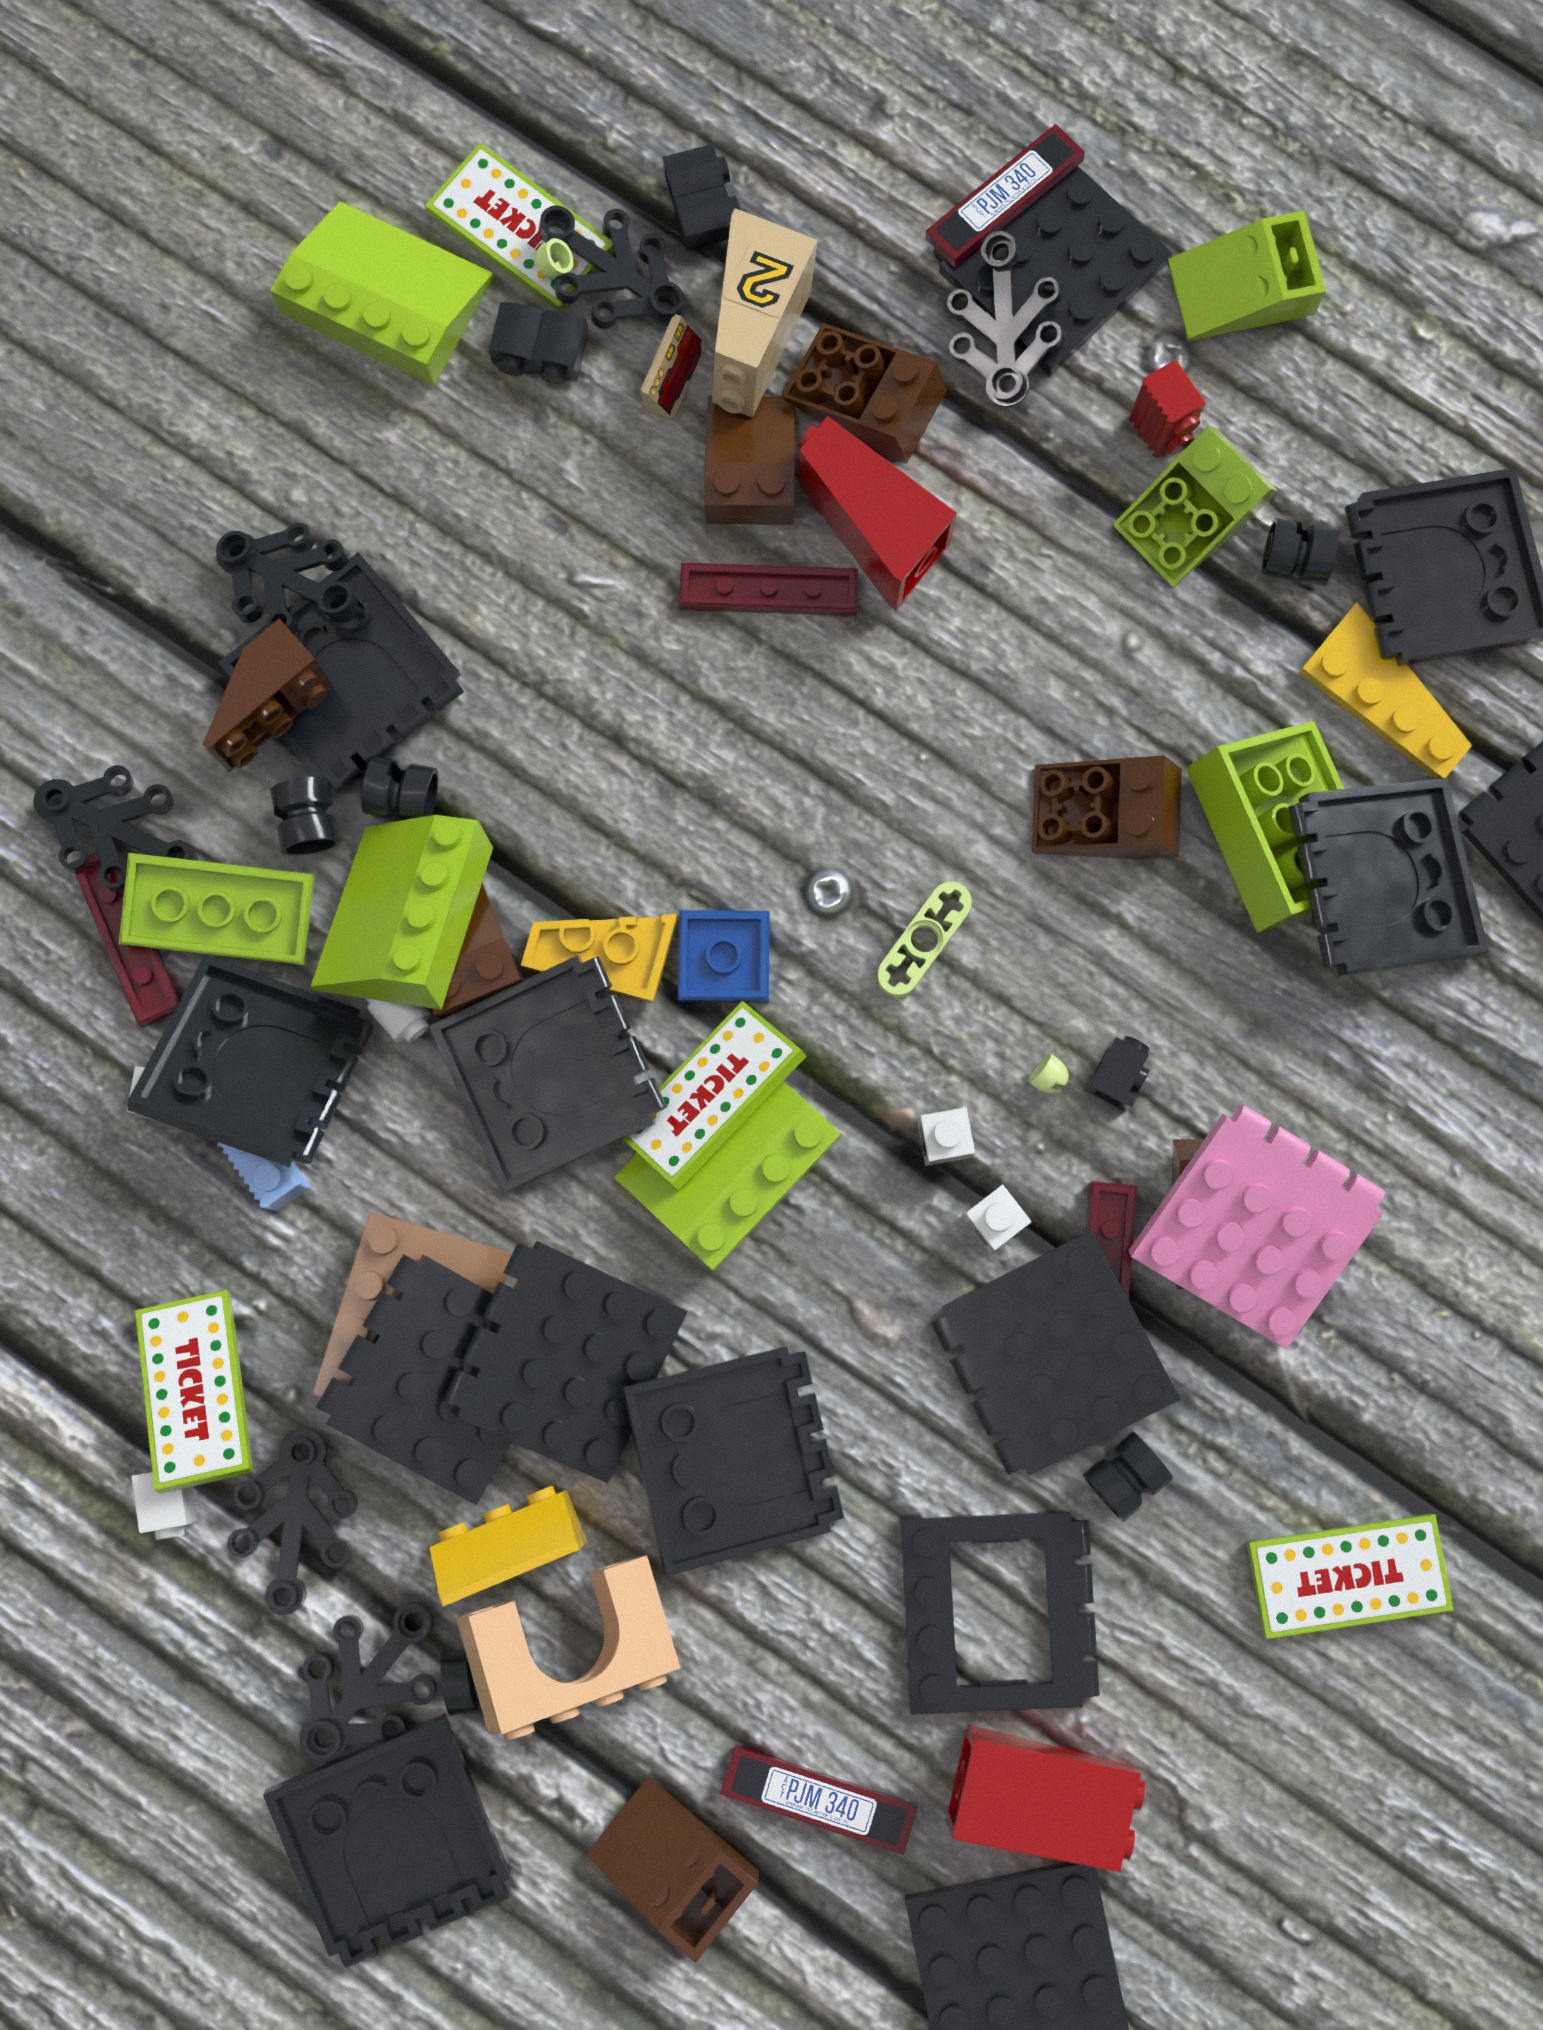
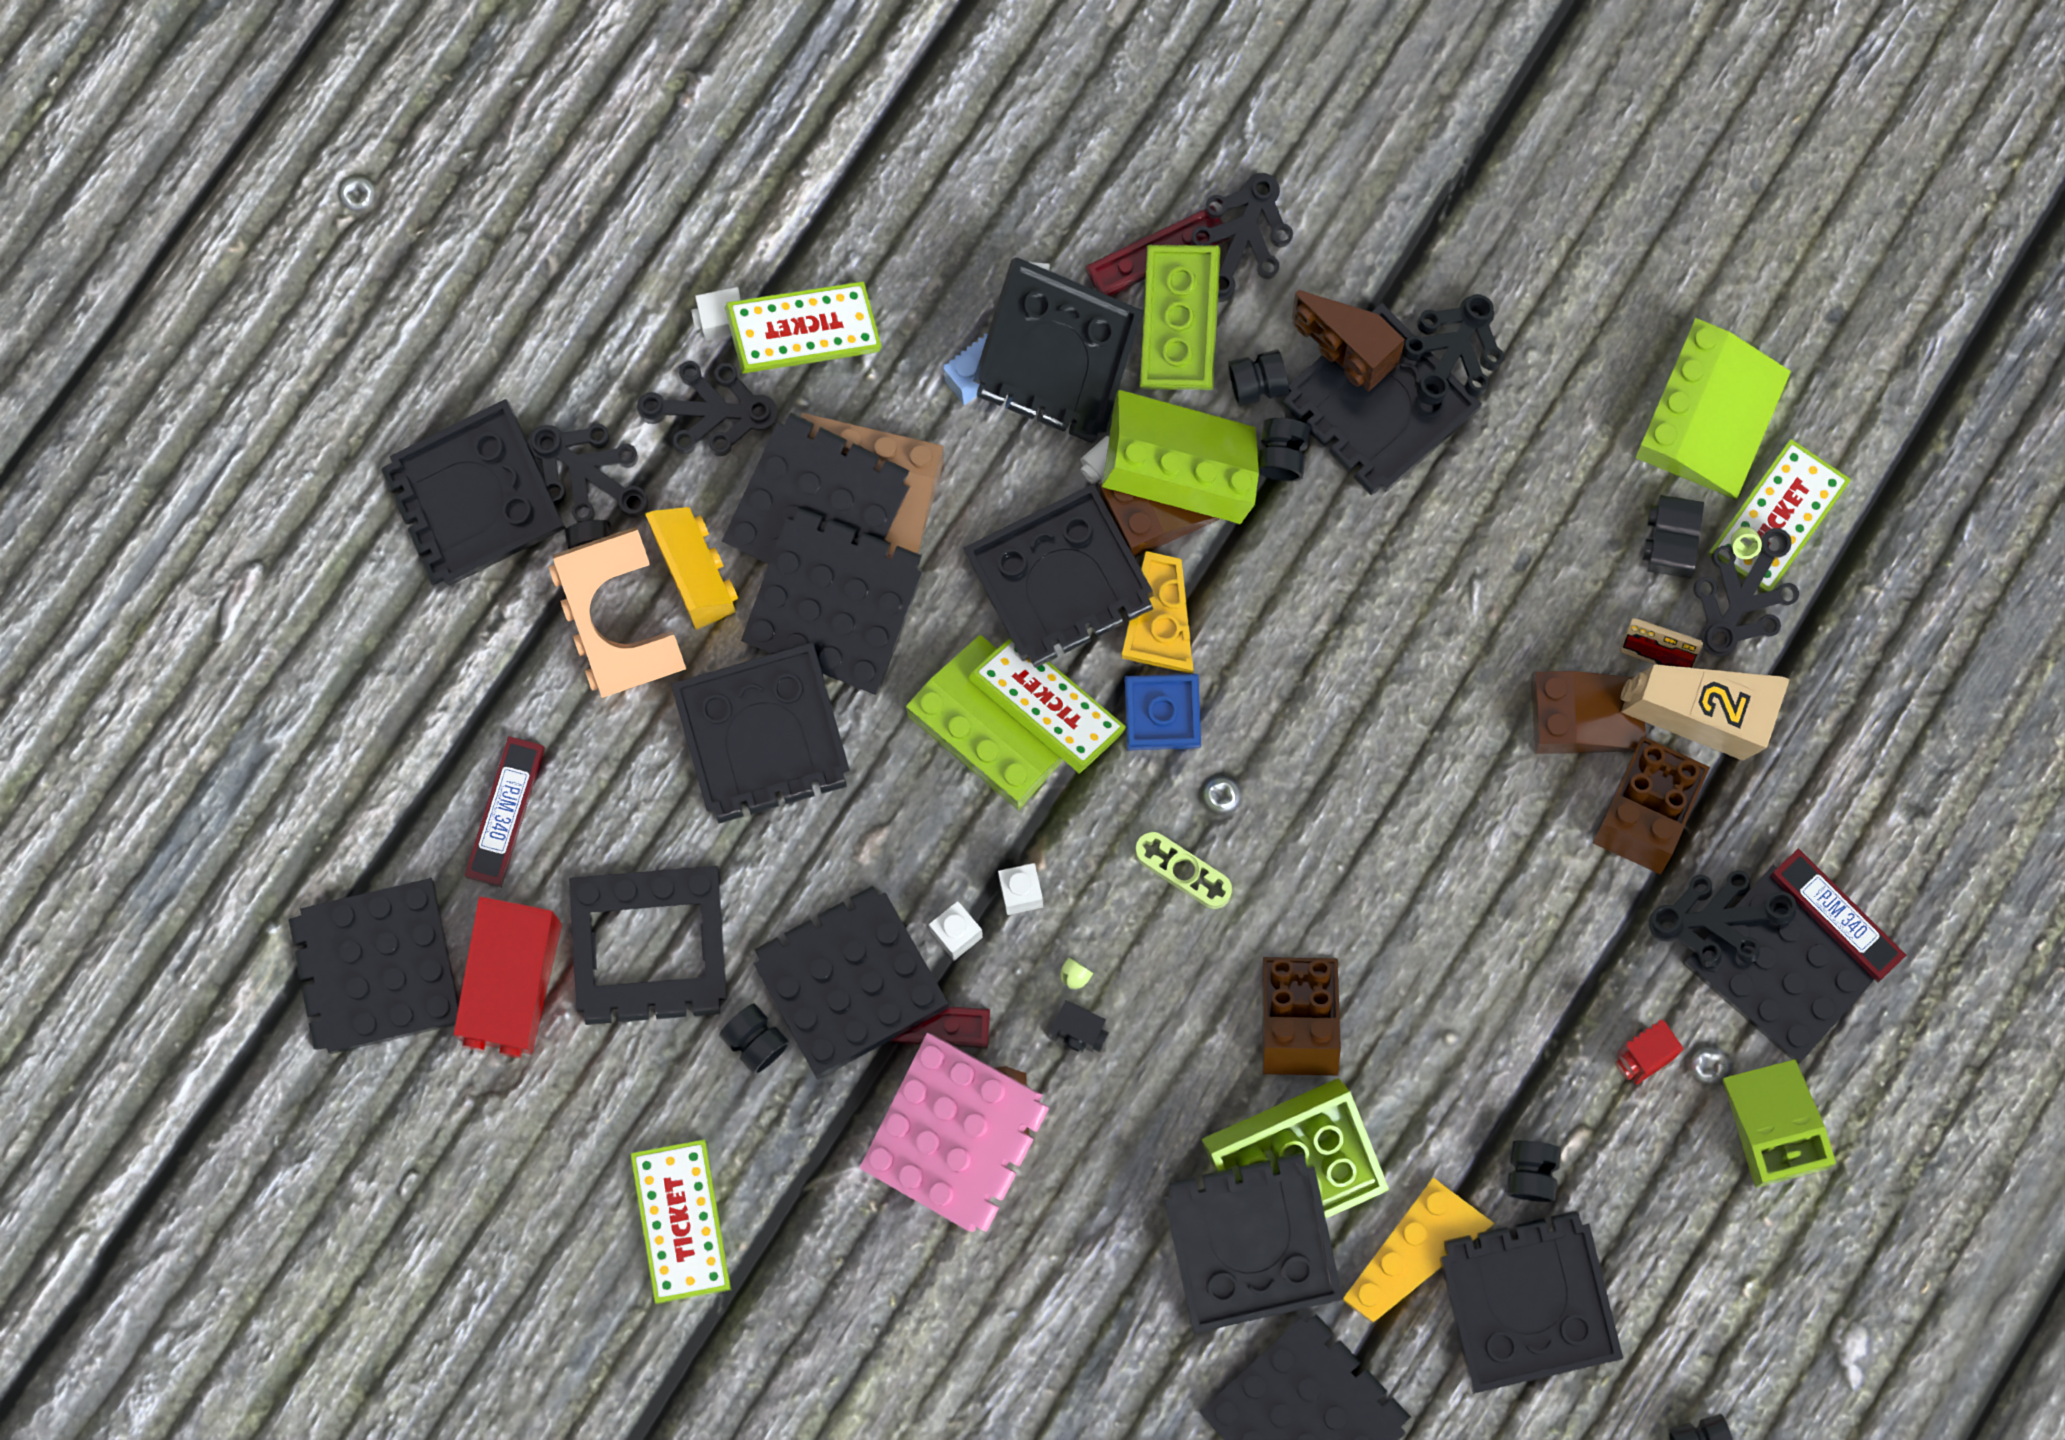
camera: 90 degrees right, 5 degrees down
reddish brown slope [586,1776,759,1963] -> none
black brick [662,144,740,250] -> none
dark red tile [679,562,858,616] -> none
red slope [797,416,957,611] -> none
lime slope [1113,426,1278,587] -> none

